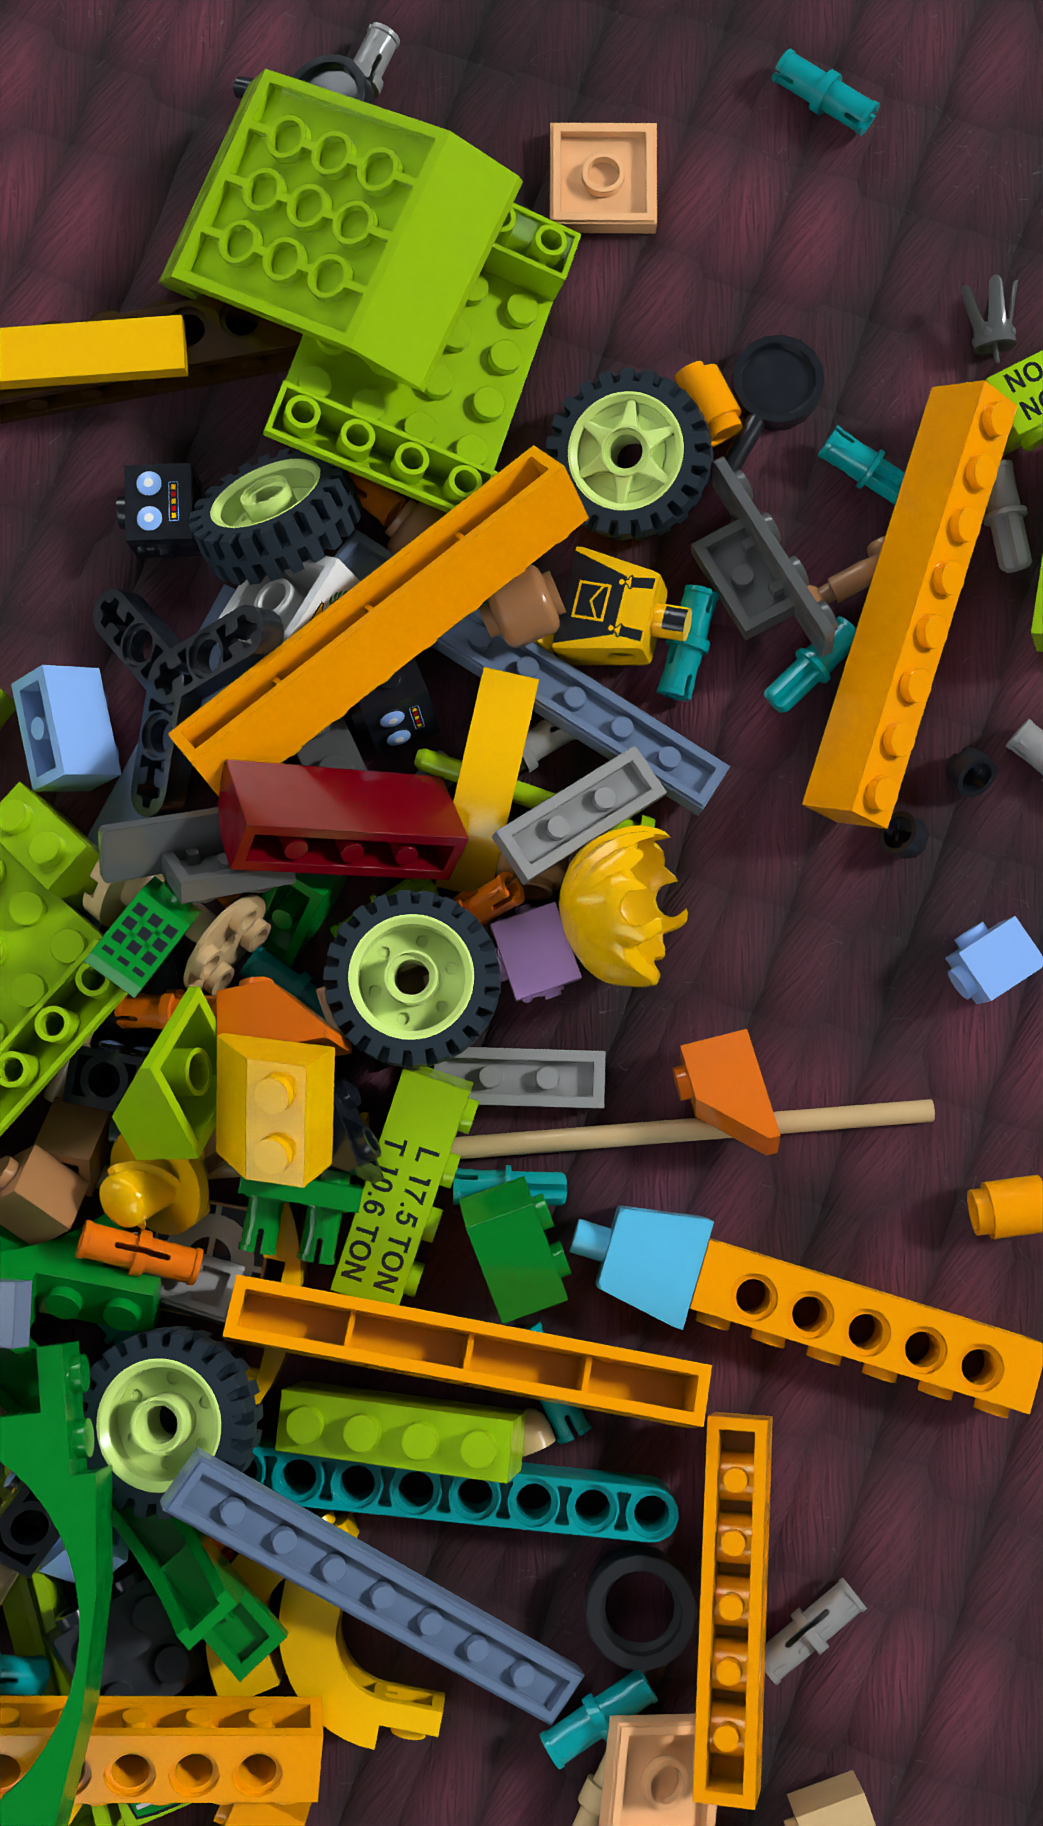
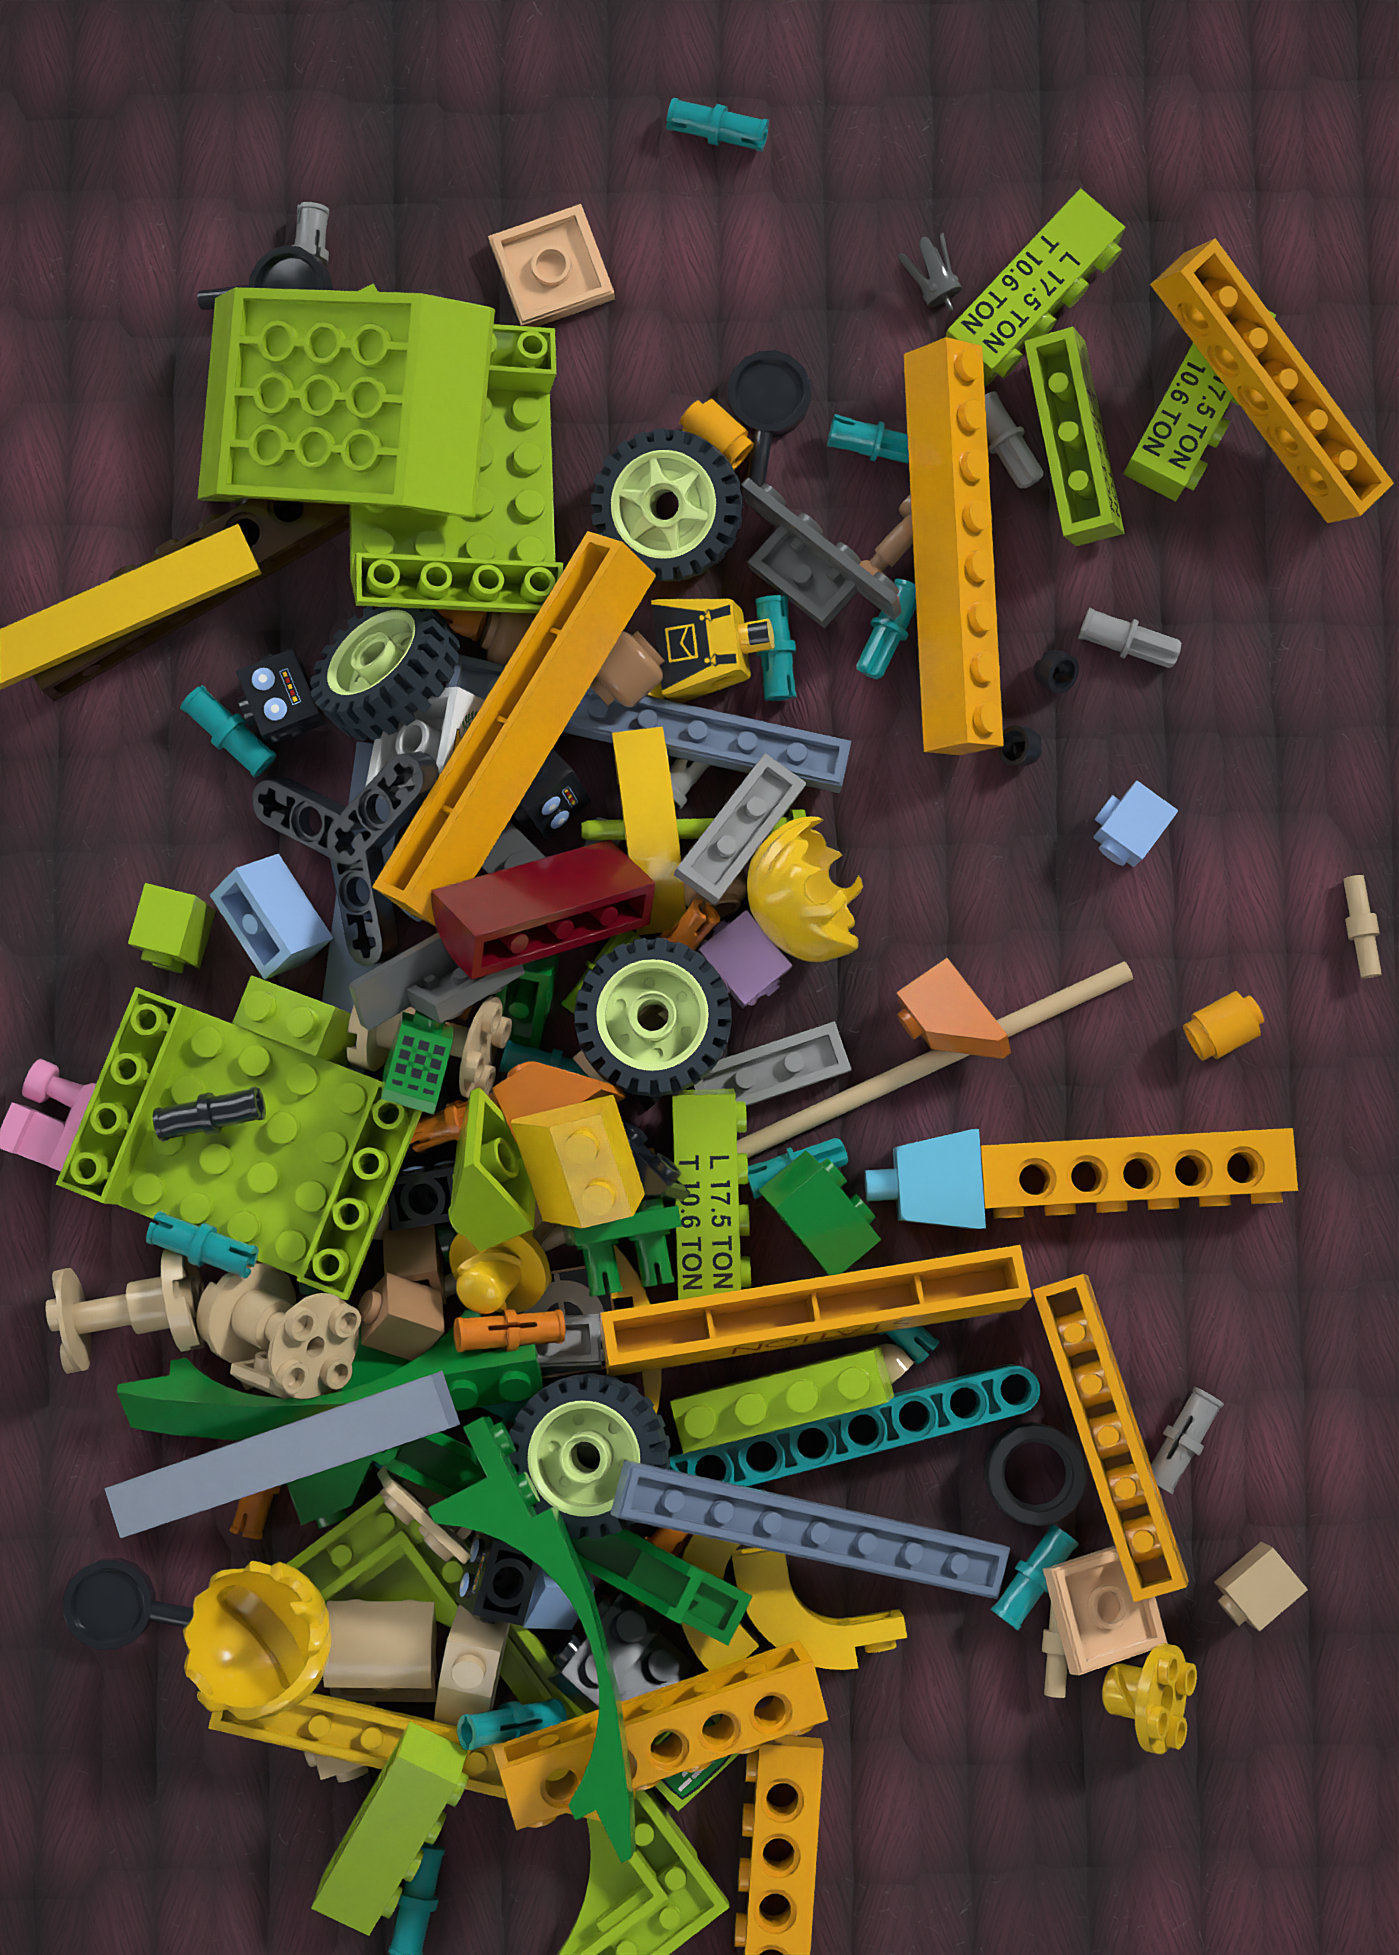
camera: 20 degrees left, 0 degrees up
none -> teal pin [180,685,277,778]

